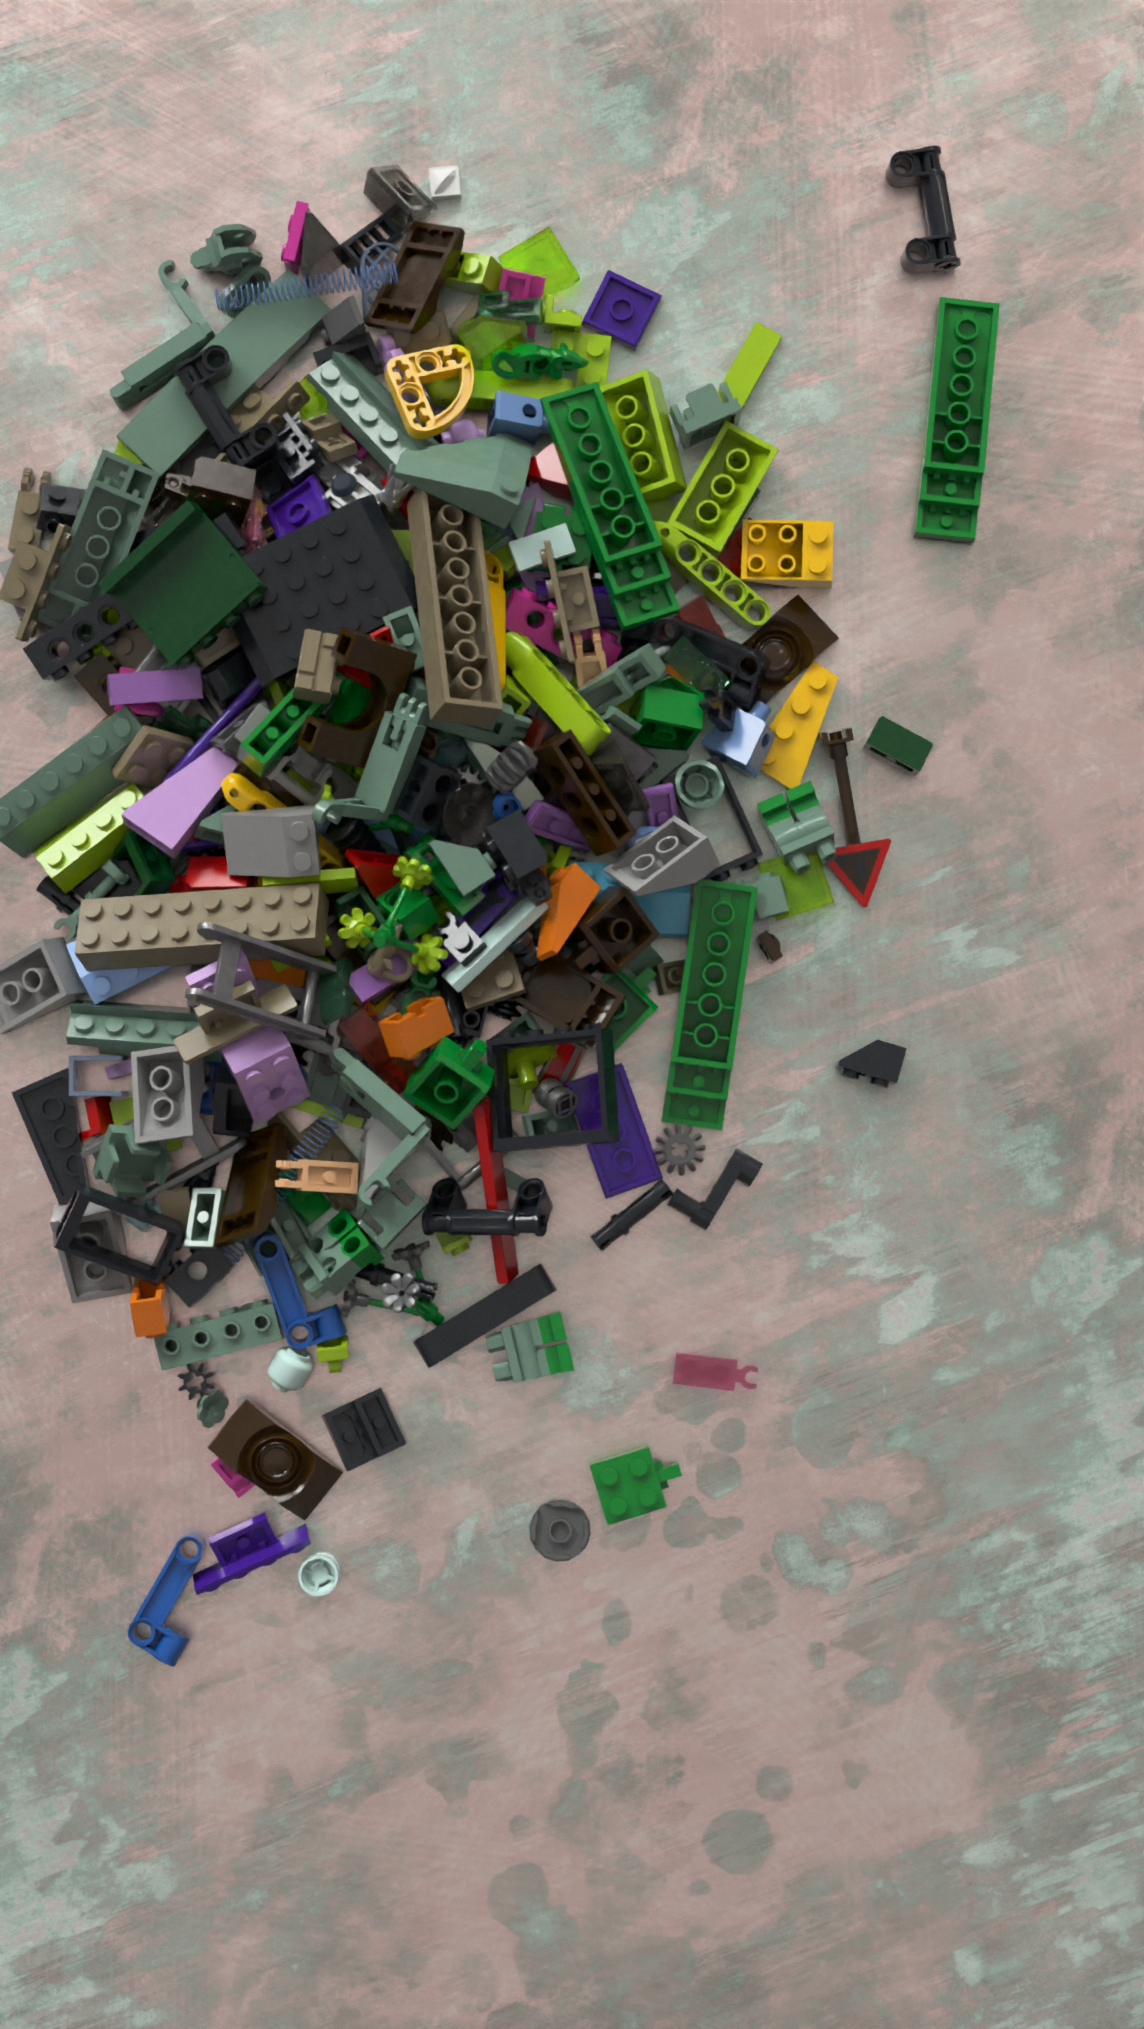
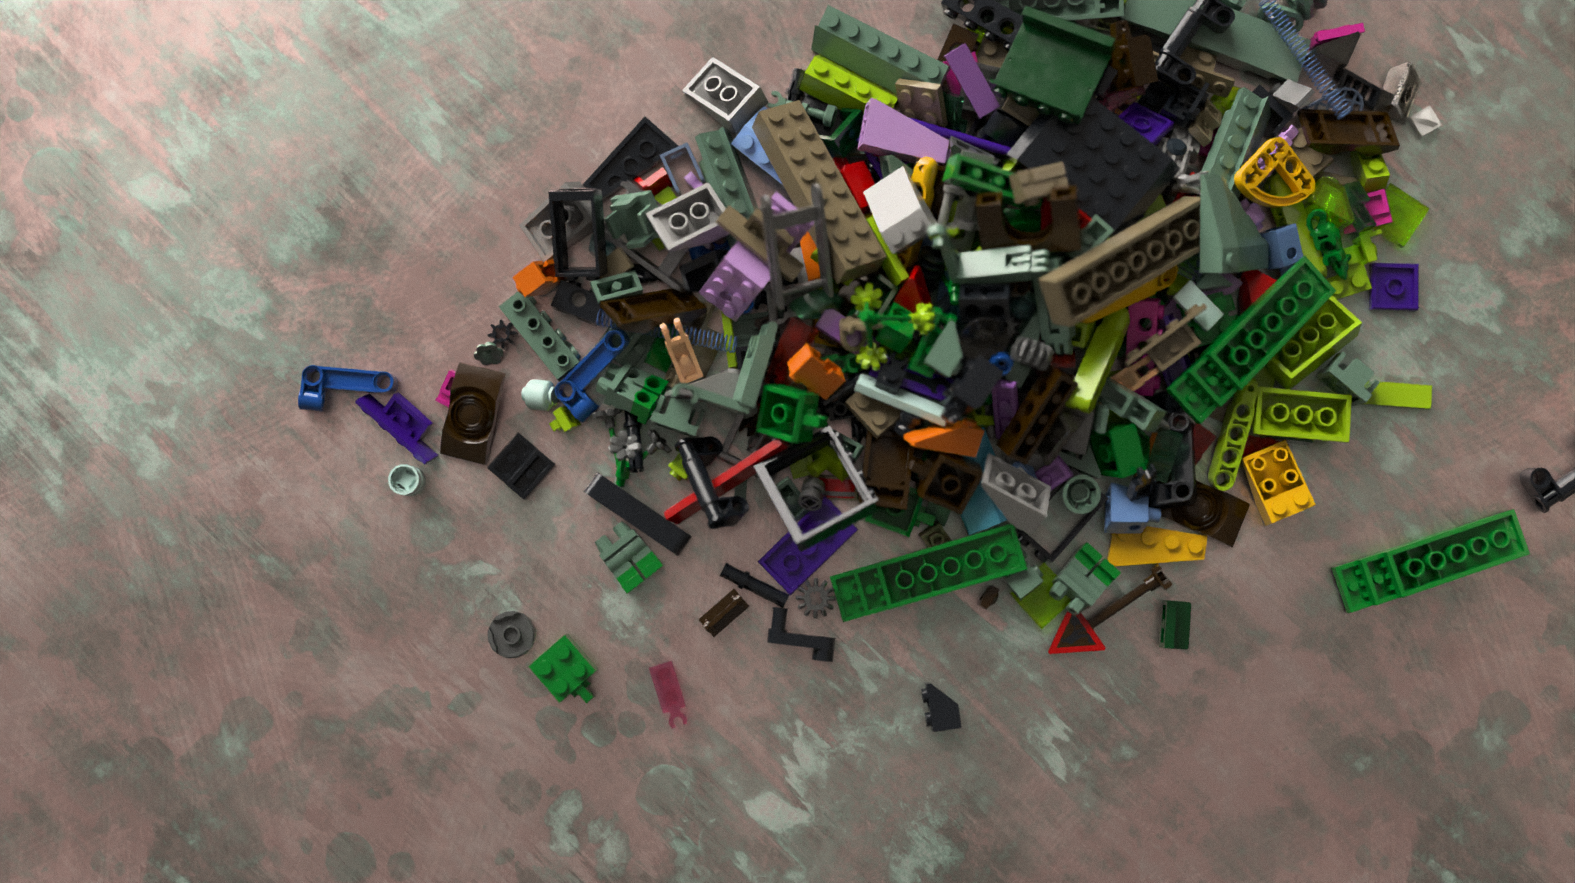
camera: 70 degrees right, 0 degrees up
none -> dark brown hinge [698,589,749,637]

